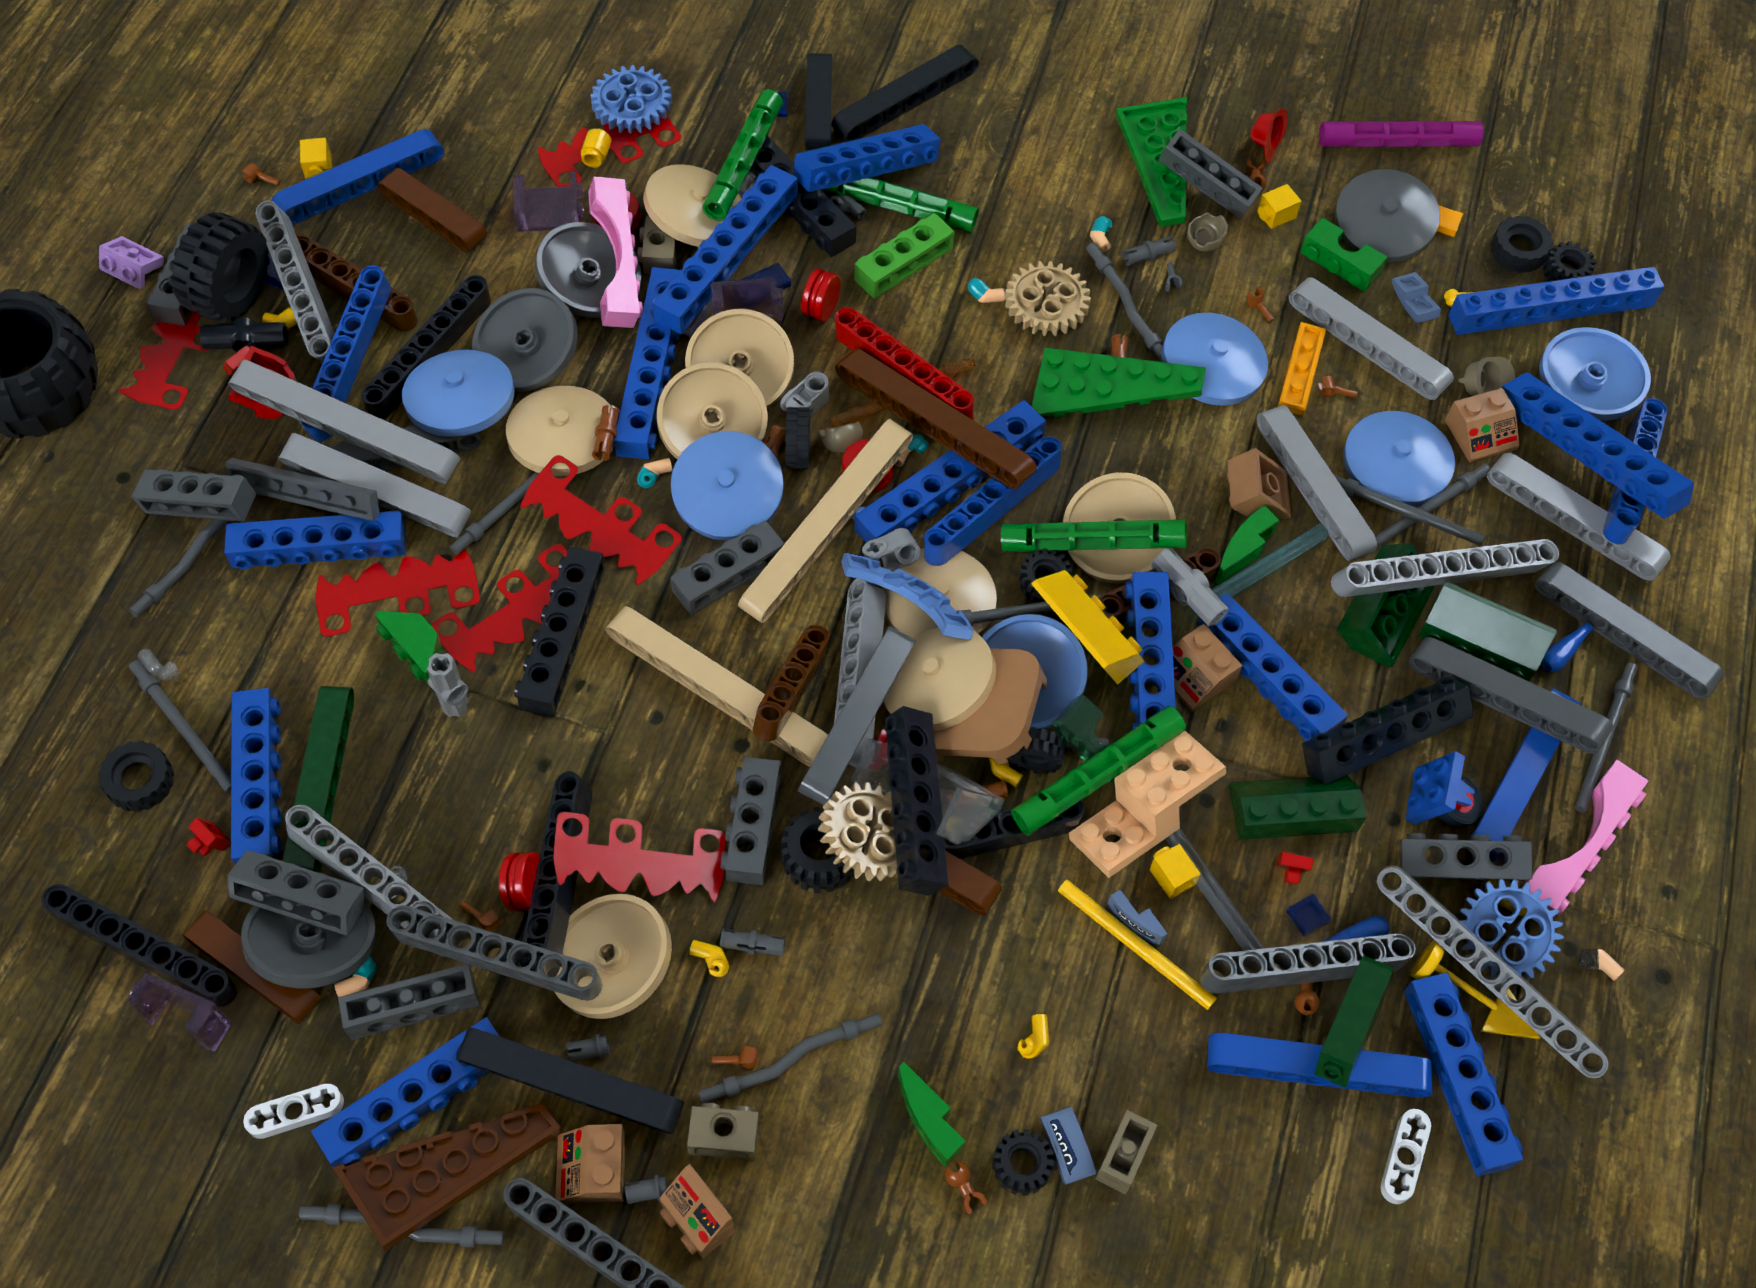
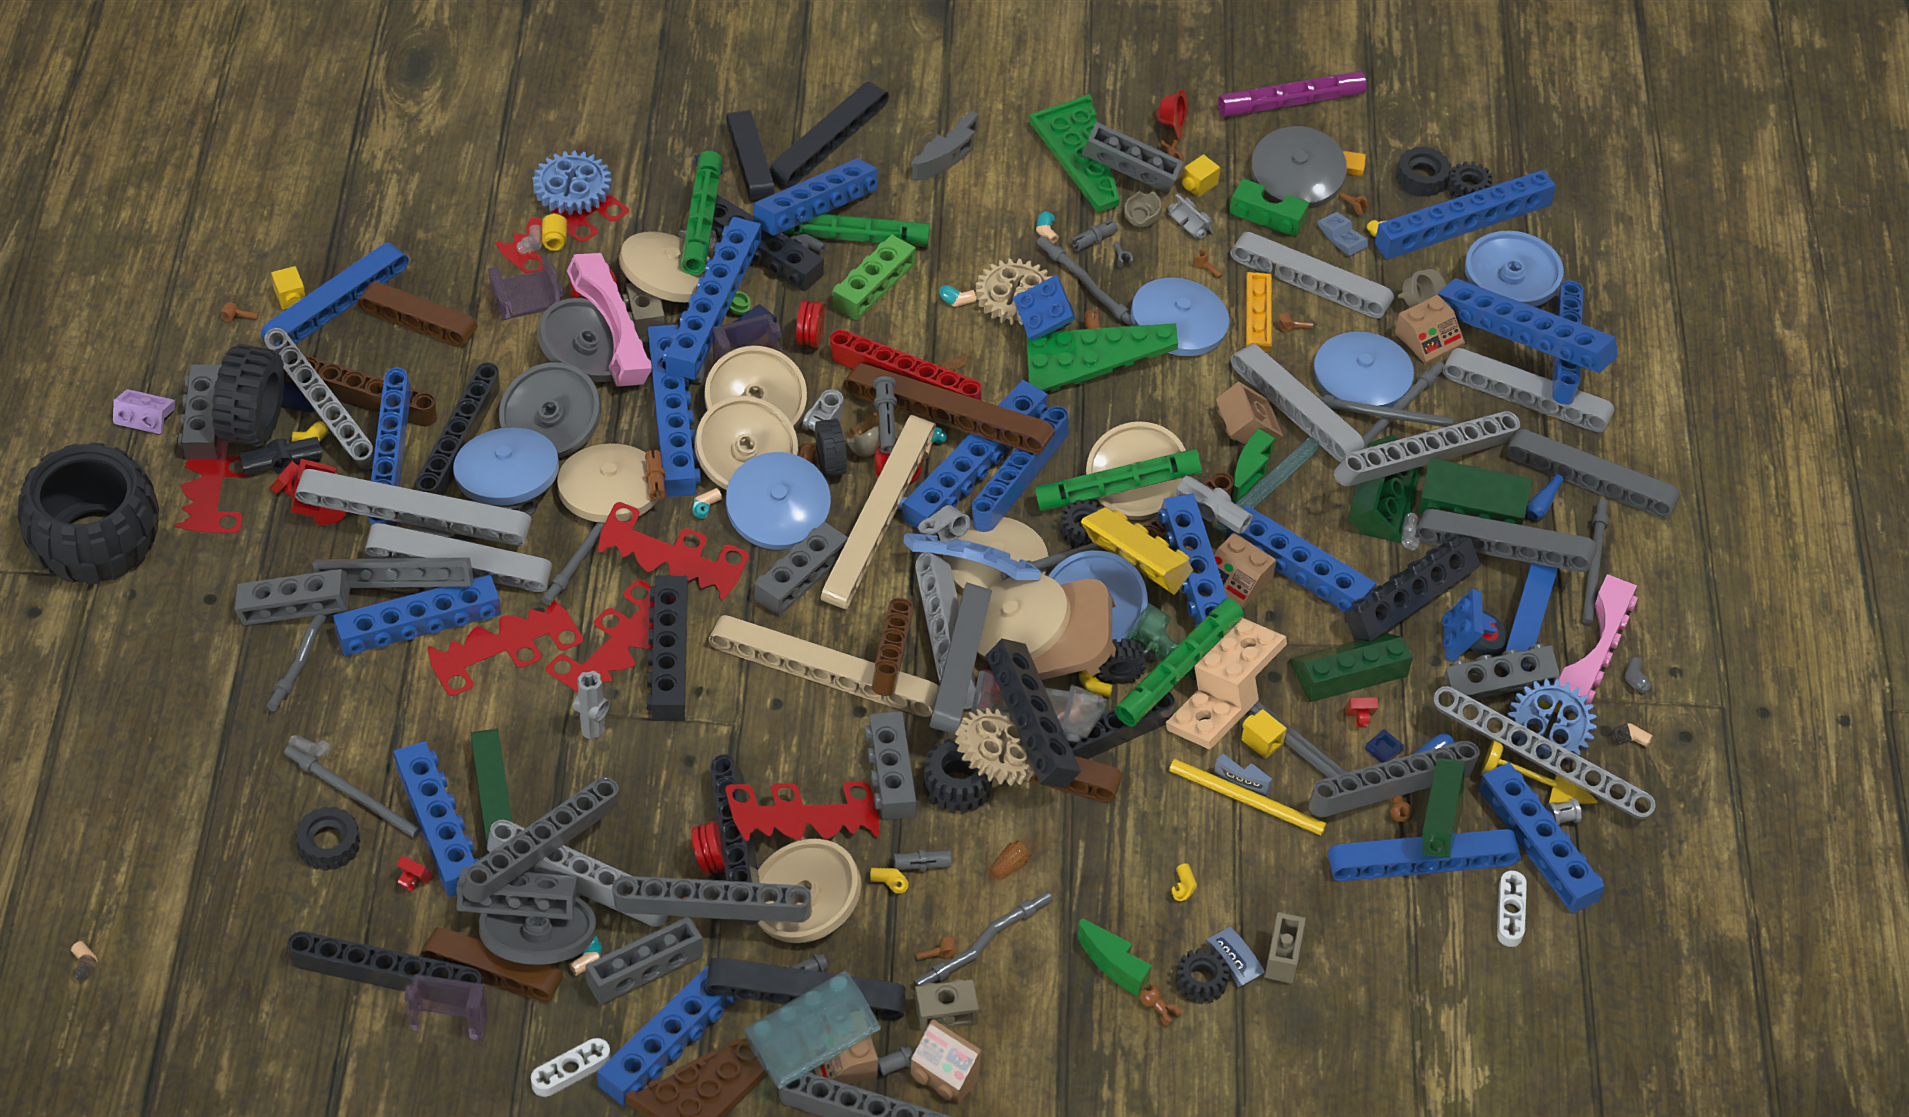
camera: 15 degrees left, 10 degrees down
green slope [374,611,442,684] -> none
none -> dark grey beam [463,777,618,902]
none -> clear arm [517,225,542,254]
none -> bright green plate [729,291,751,315]
none -> clear light blue slope [744,970,881,1089]
none -> dark grey pin [873,376,897,453]
none -> dark grey slope [911,110,979,181]
none -> clear orange cone [989,840,1031,880]
none -> blue plate [1013,275,1076,342]
none -> light grey hinge [1167,194,1214,239]
none -> dark orange hand [1339,192,1370,215]
none -> clear arm [1401,513,1420,550]
none -> light grey bush [1546,798,1582,826]
none -> dark grey arm [1625,657,1651,693]

